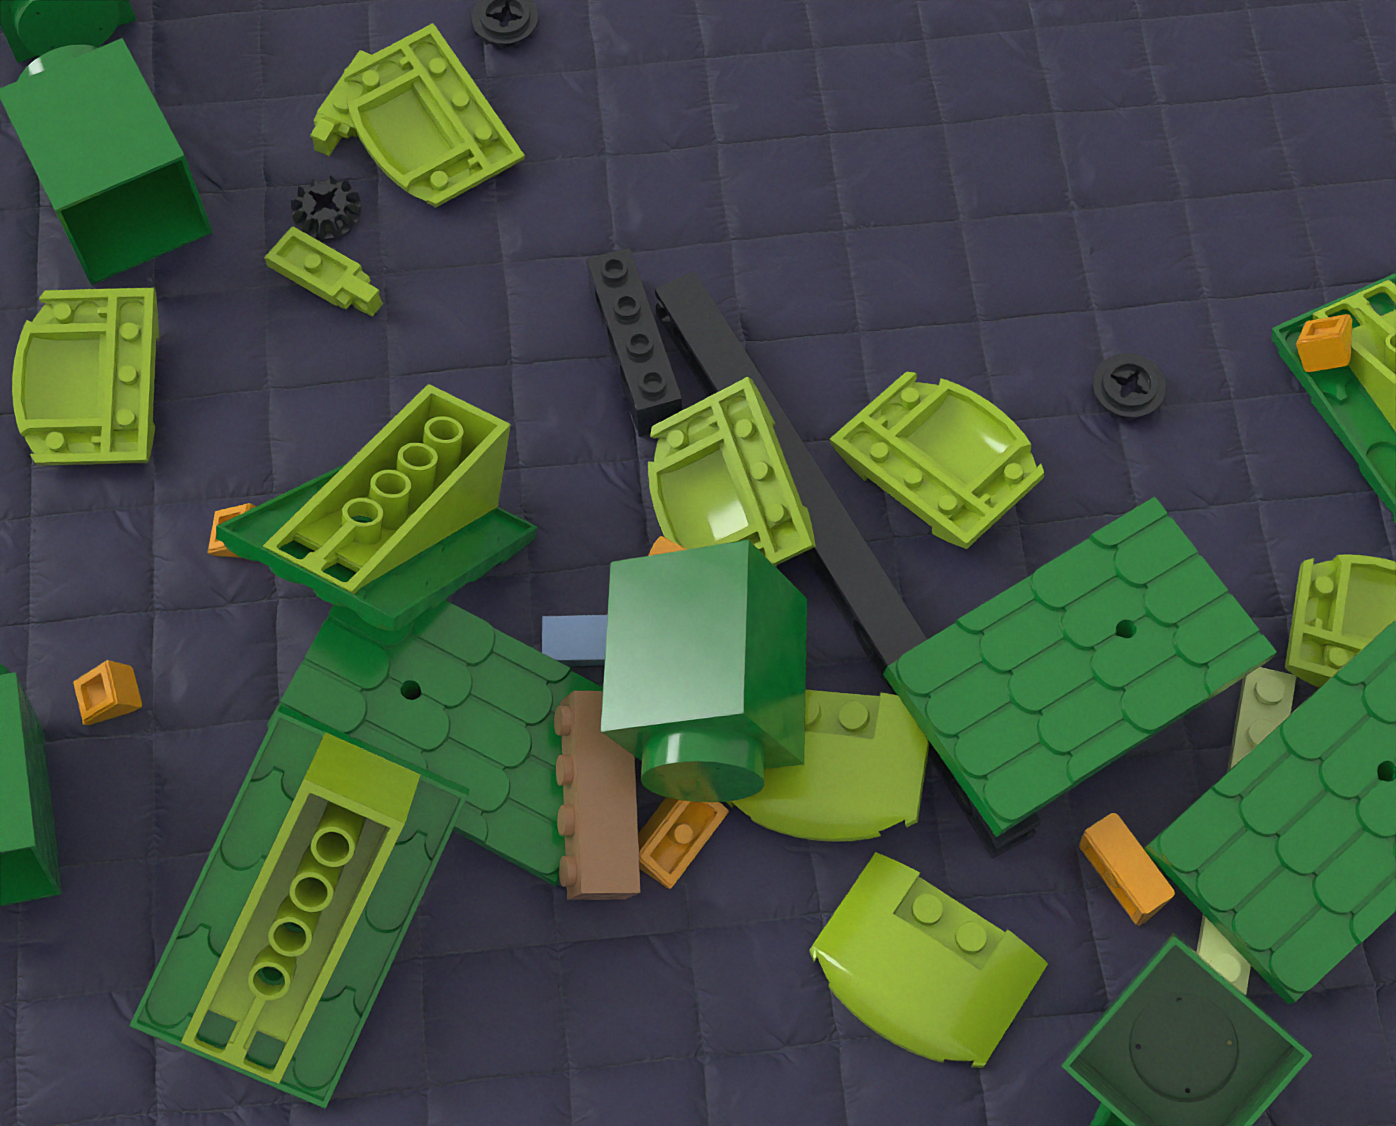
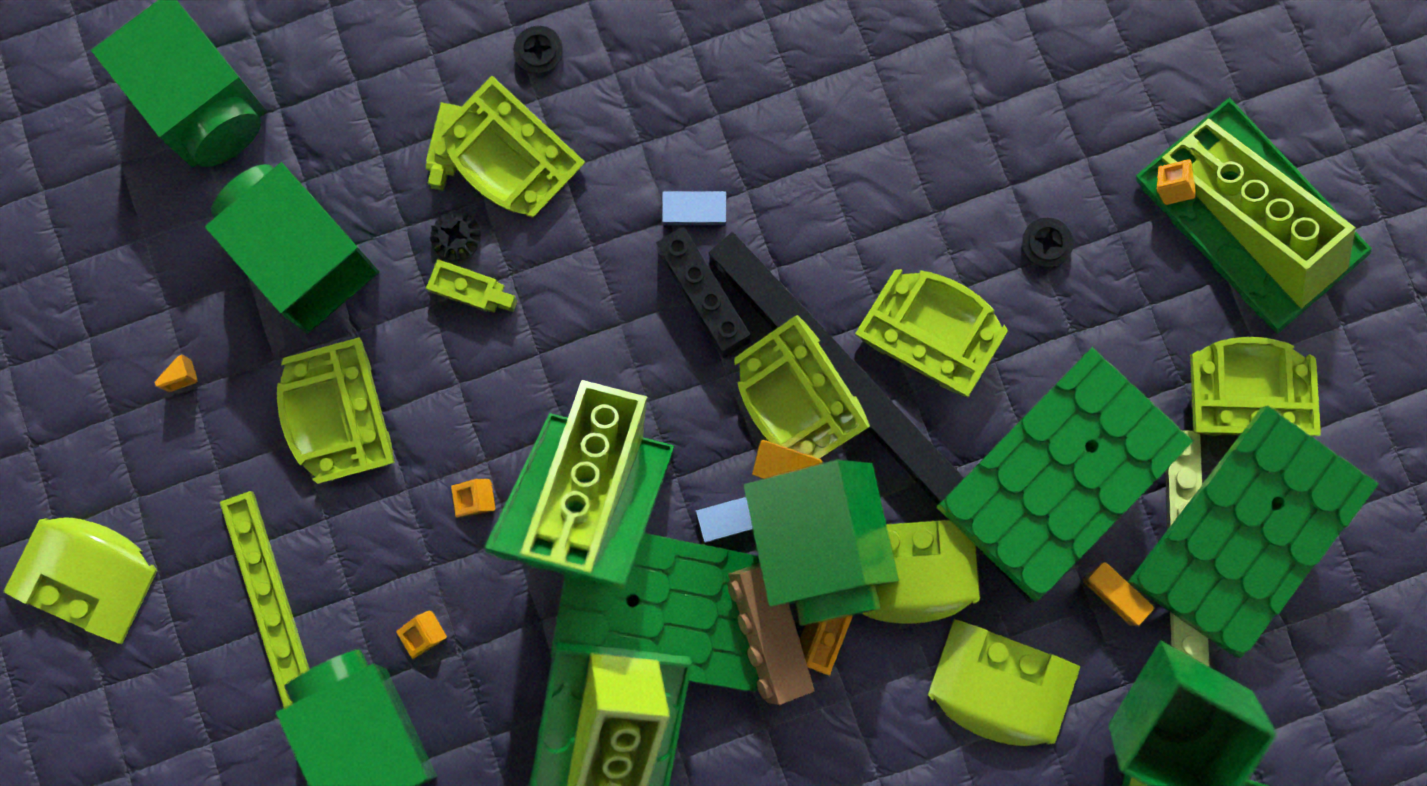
camera: 10 degrees left, 15 degrees up
none -> light blue tile [663,191,726,225]

